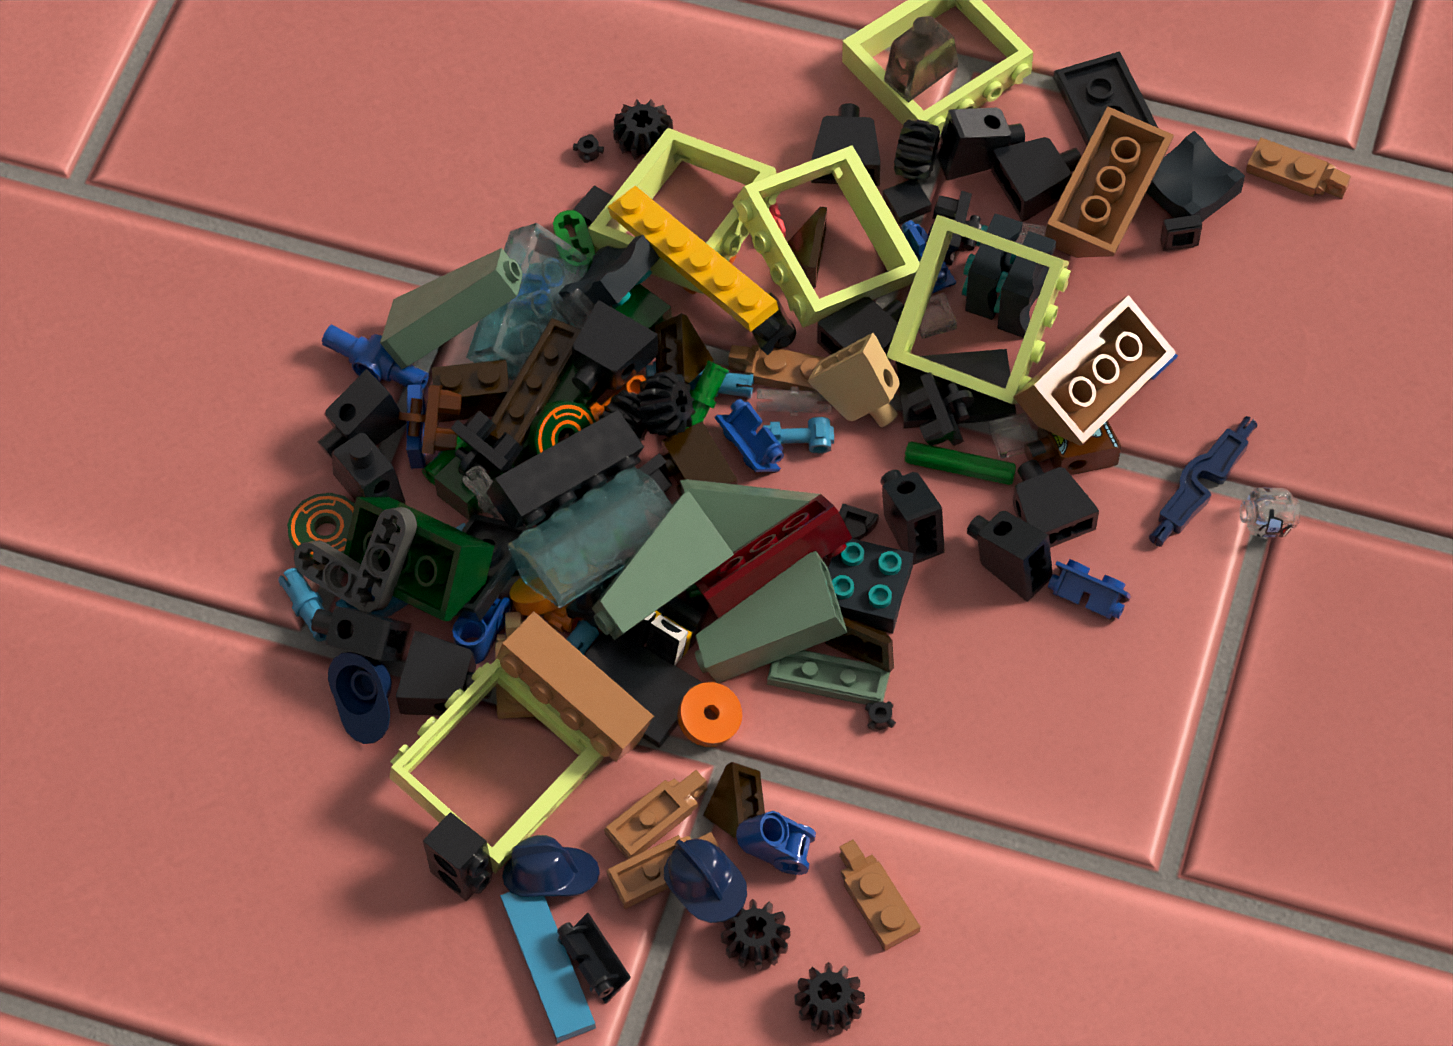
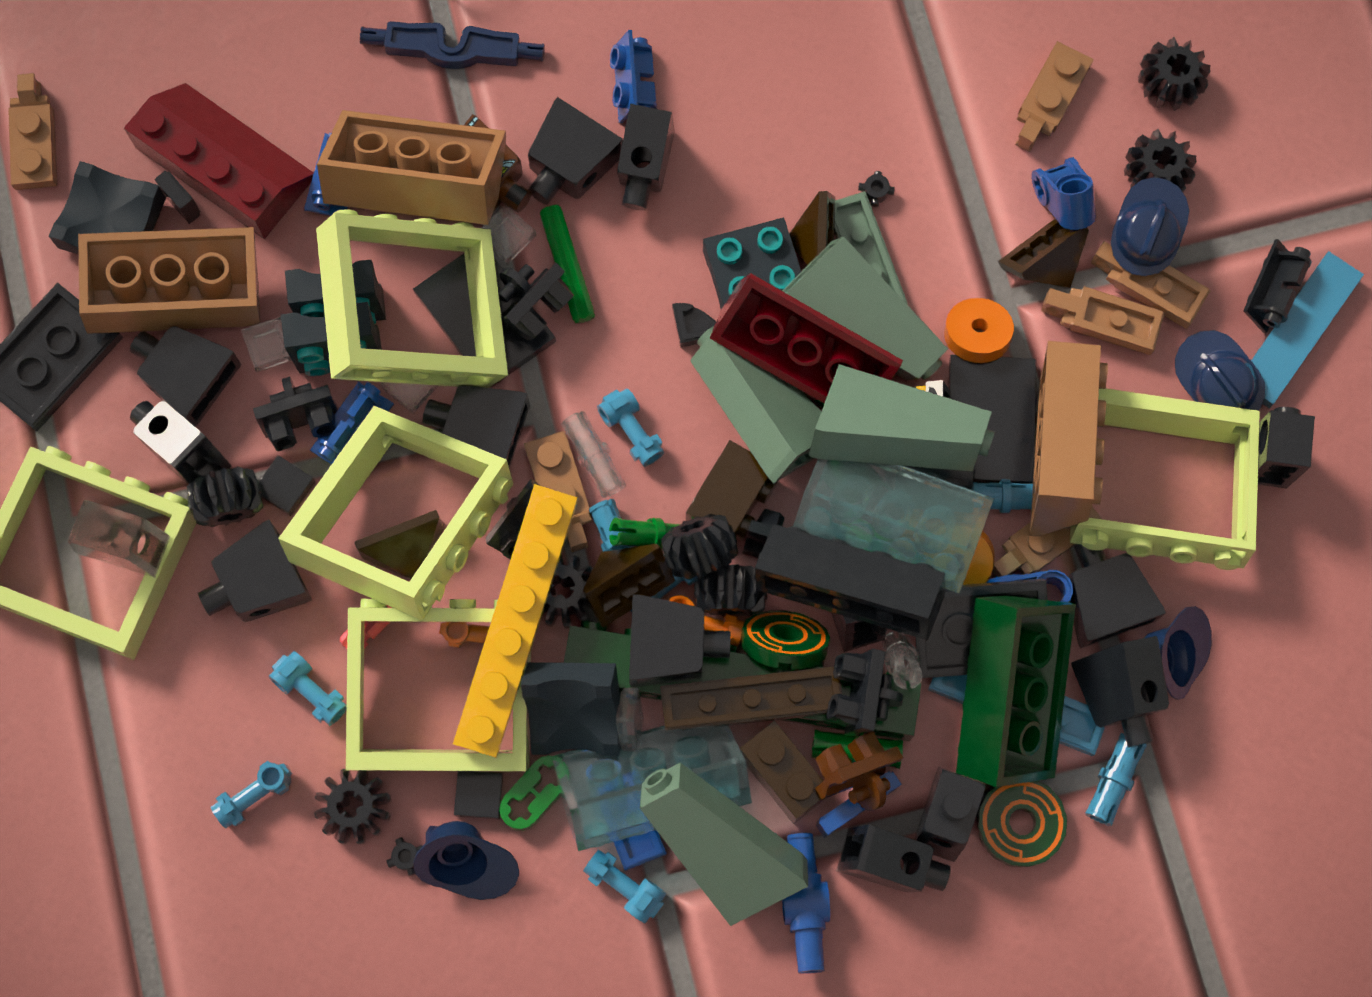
camera: 125 degrees left, 15 degrees up
dark grey beam [294,507,417,612] -> none
blue hinge [714,399,784,472] -> none
tan torso [808,333,900,427] -> none
black torso [880,470,945,565] -> none
none -> dark red slope [124,83,314,239]
none -> dark azure bar [210,761,293,829]
none -> dark azure bar [268,651,347,726]
none -> dark blue piece [413,821,519,900]
none -> black gear [542,554,593,629]
none -> dark azure bar [583,849,666,923]

